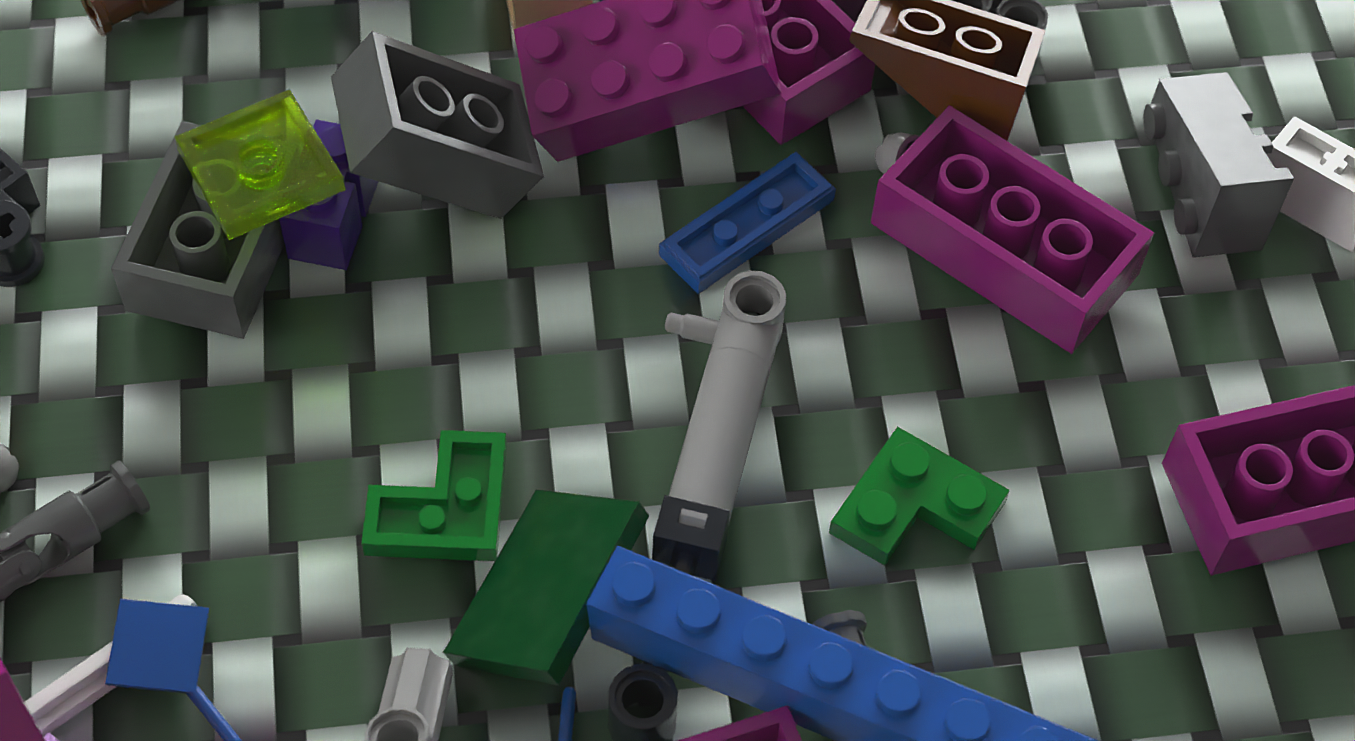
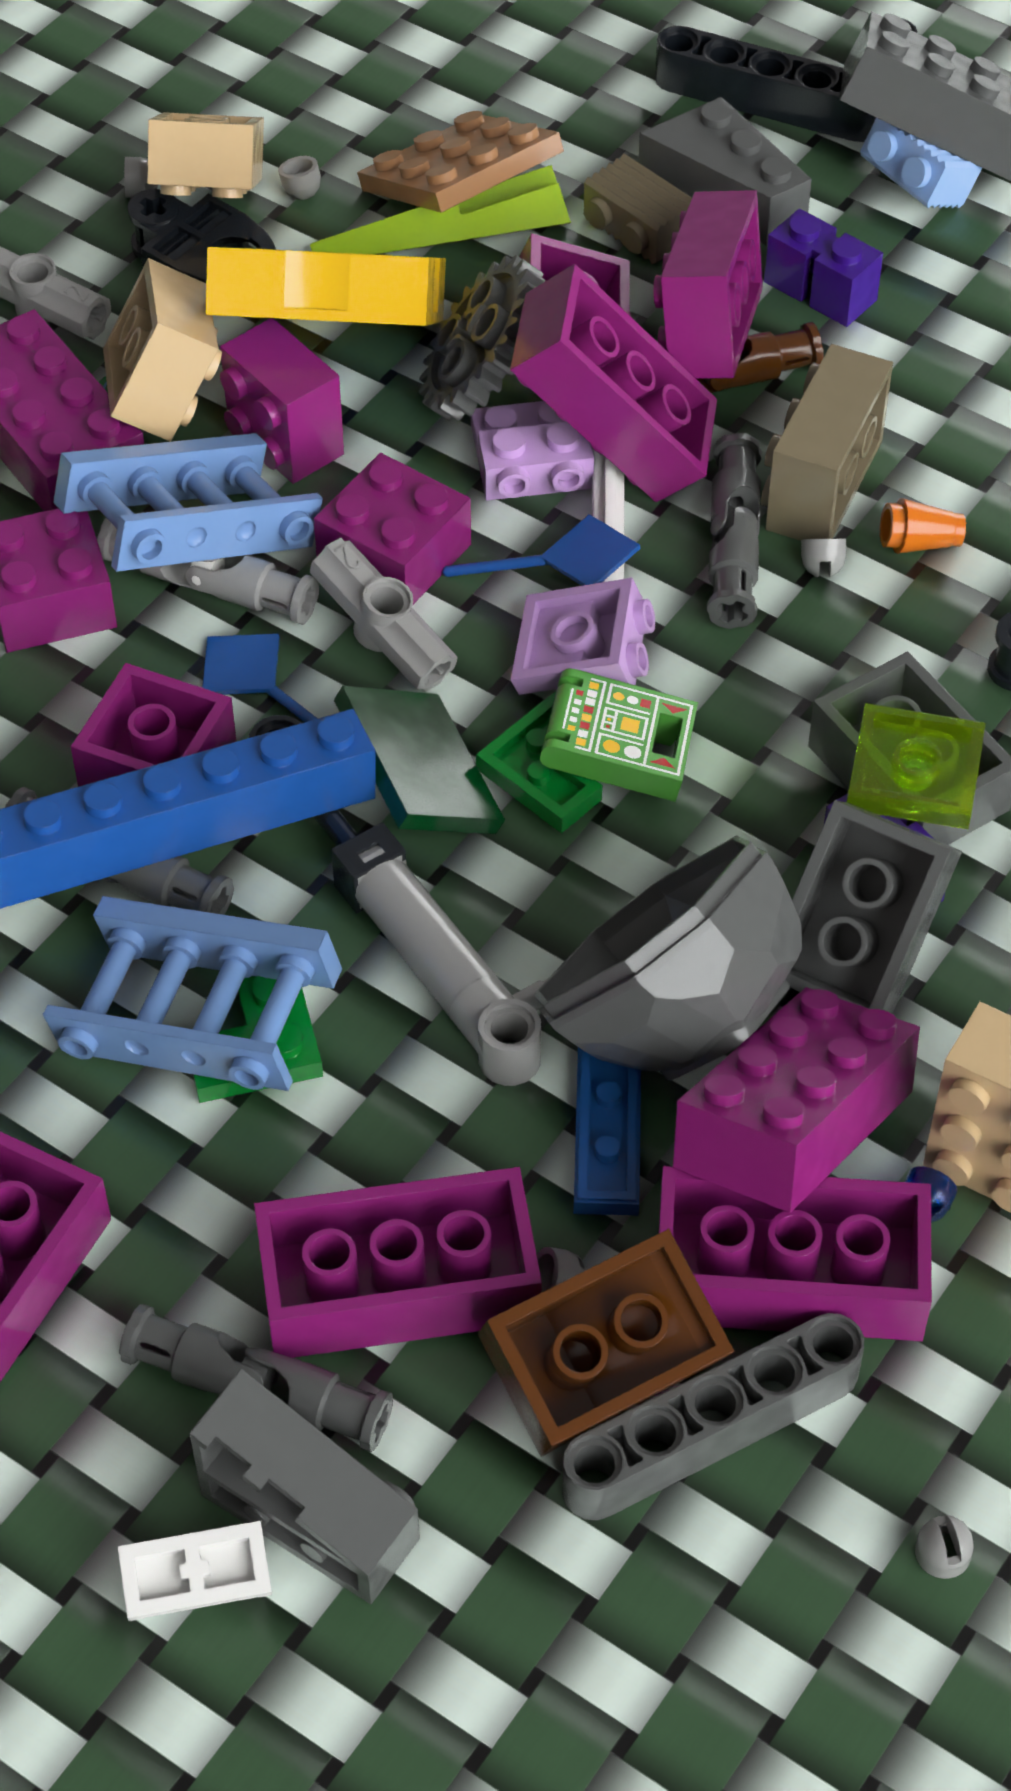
camera: 135 degrees right, 5 degrees down
none -> medium blue fence [43,896,342,1091]
none -> dark grey piece [119,1304,393,1452]
none -> lavender plate [511,578,655,695]
none -> dark grey rock [534,835,802,1081]
none -> bright green container [540,668,698,802]

